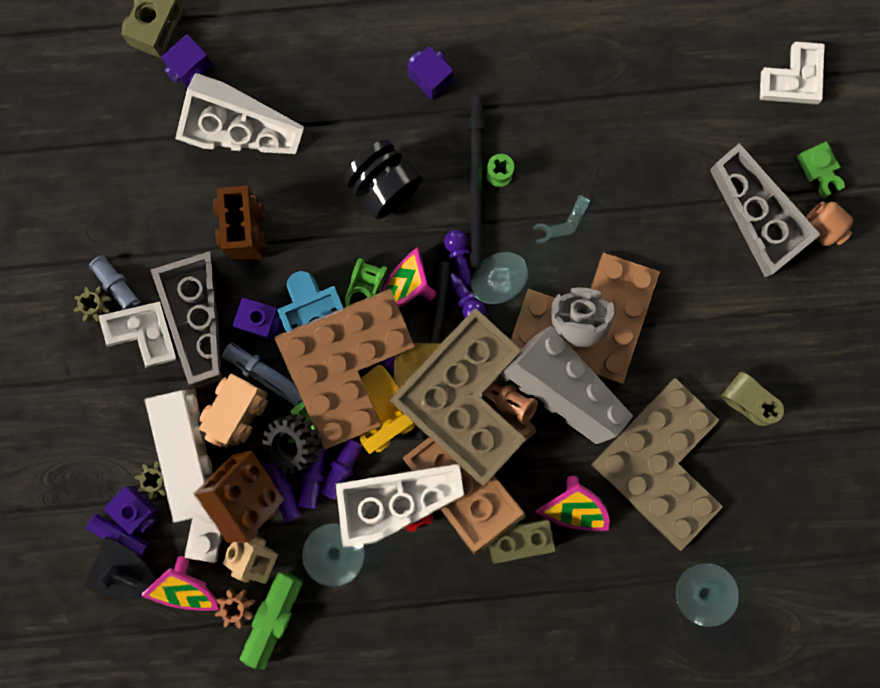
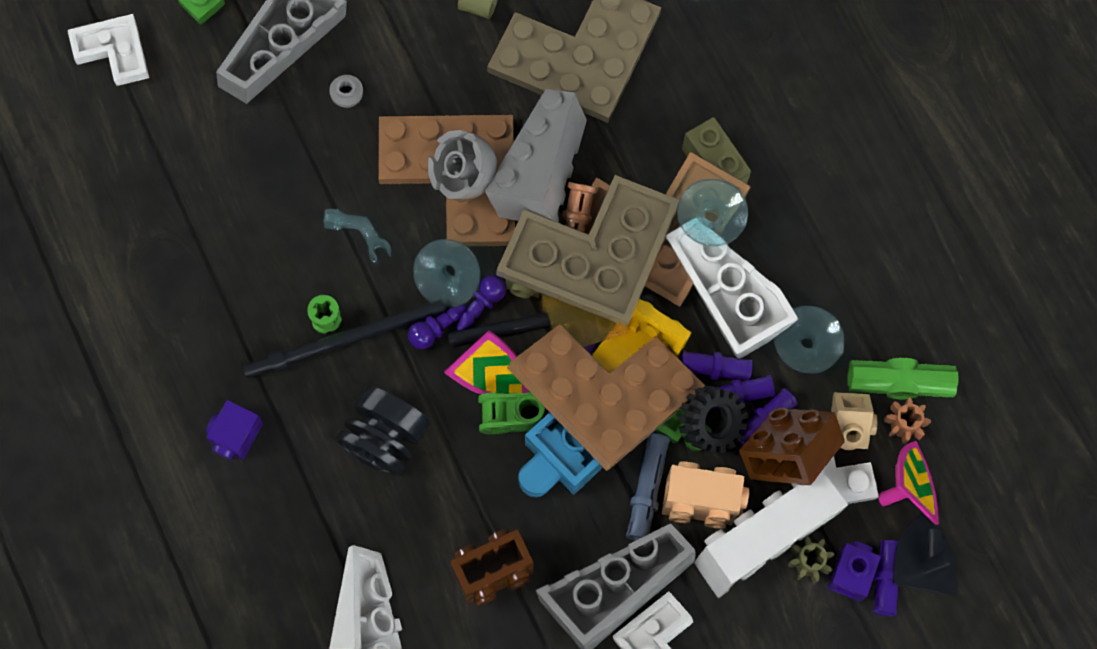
camera: 115 degrees left, 10 degrees down
dark purple brick [233,298,283,340] -> none
shield [536,476,610,531] -> none
none -> light grey plate [330,75,363,108]
none -> clear light blue dish [677,179,748,246]

